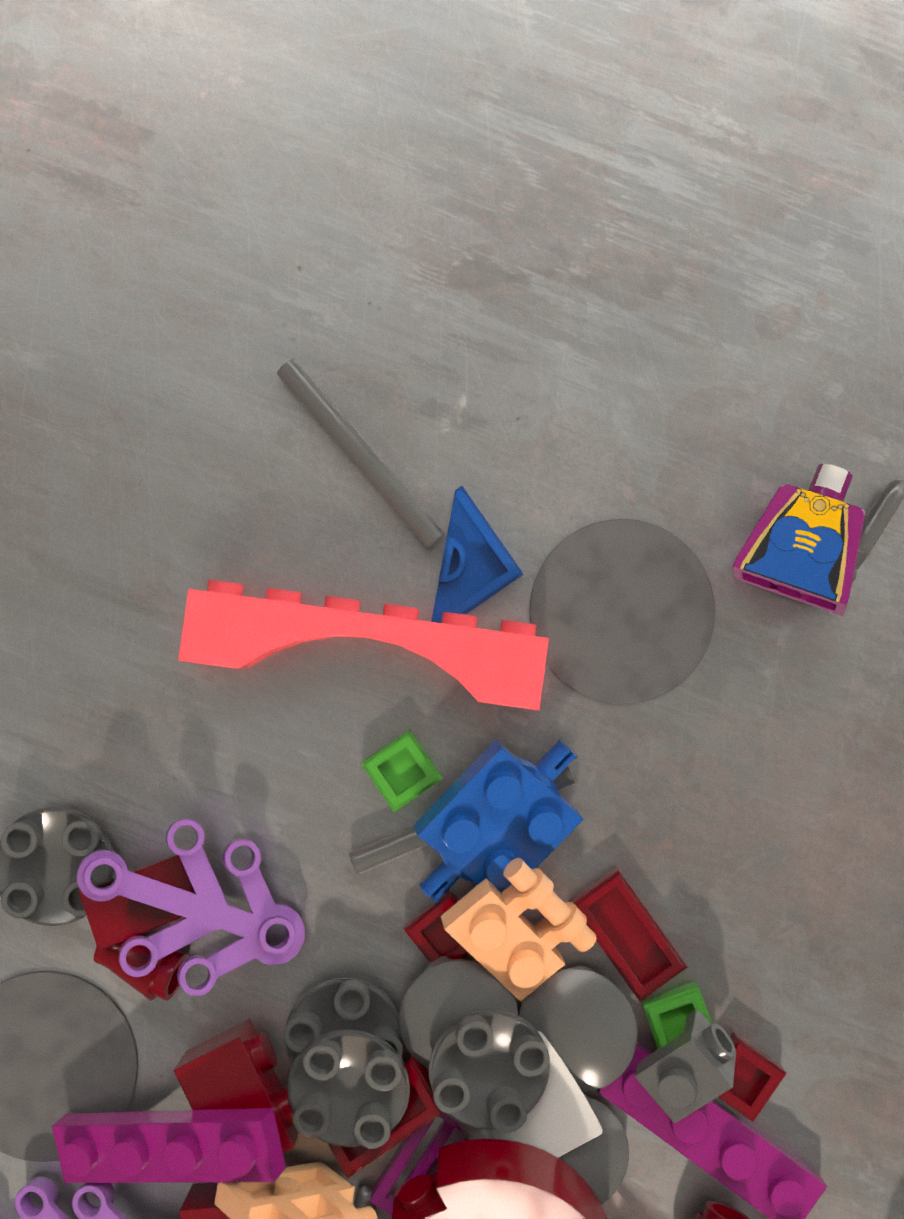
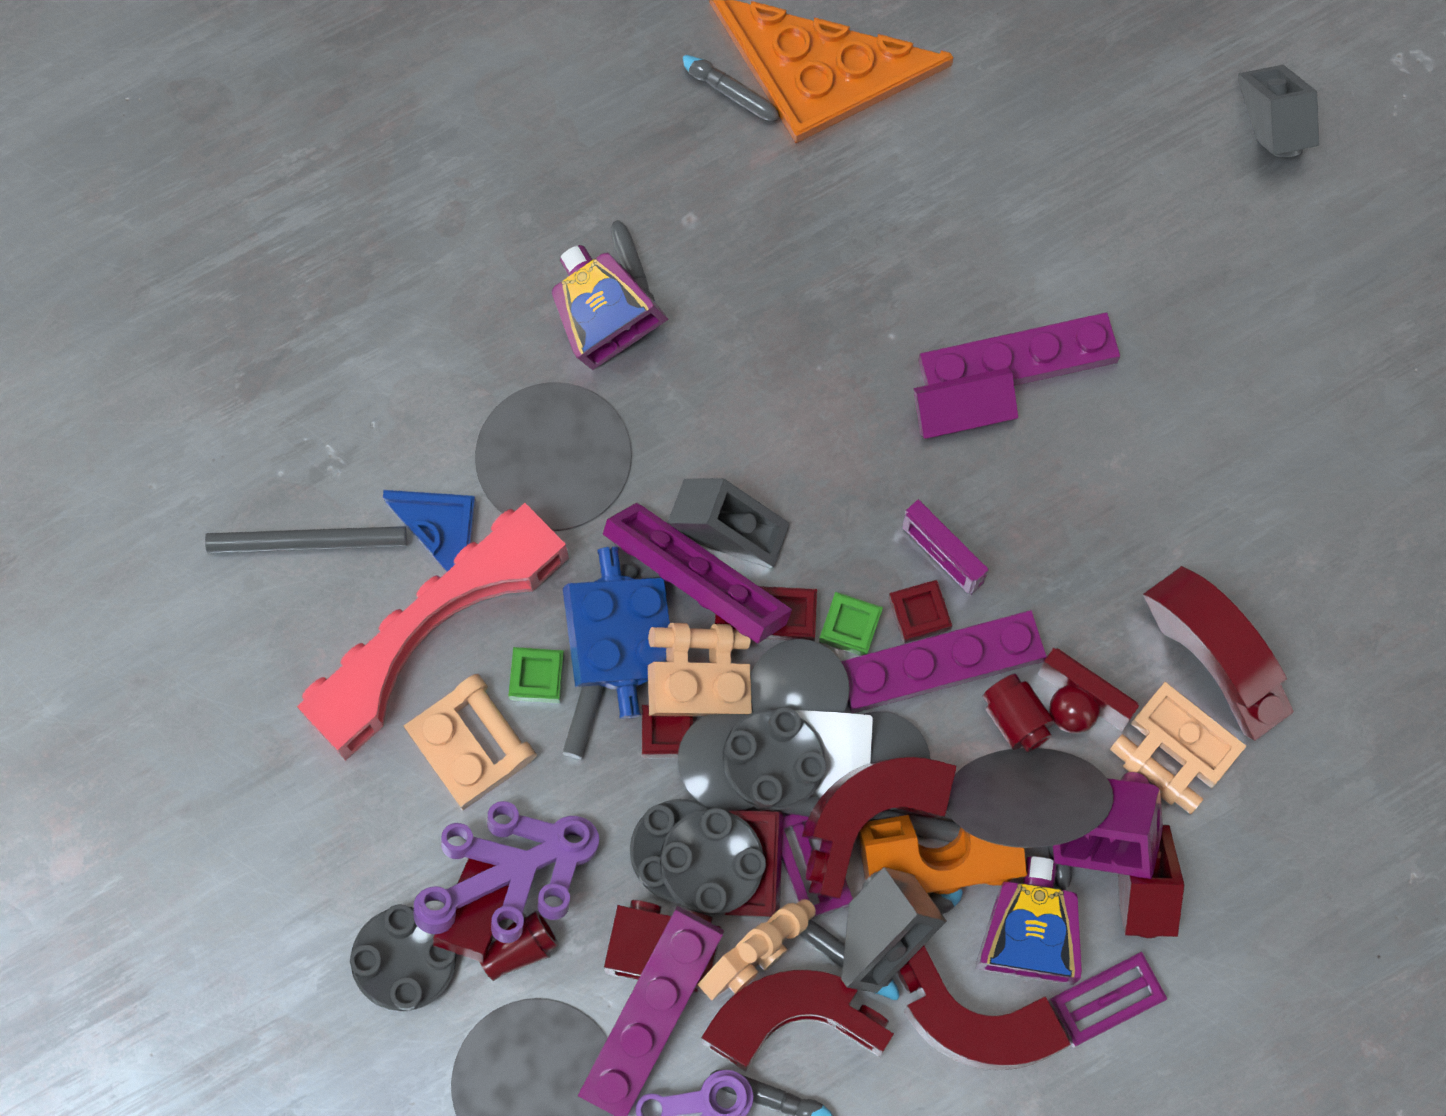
camera: 55 degrees left, 15 degrees down
dark grey bracket [634,1010,736,1123] -> none
none -> light nougat plate [403,674,537,811]
none -> magenta plate [602,502,792,643]
none -> dark grey slope [667,478,790,568]
none -> magenta tile [902,499,989,595]

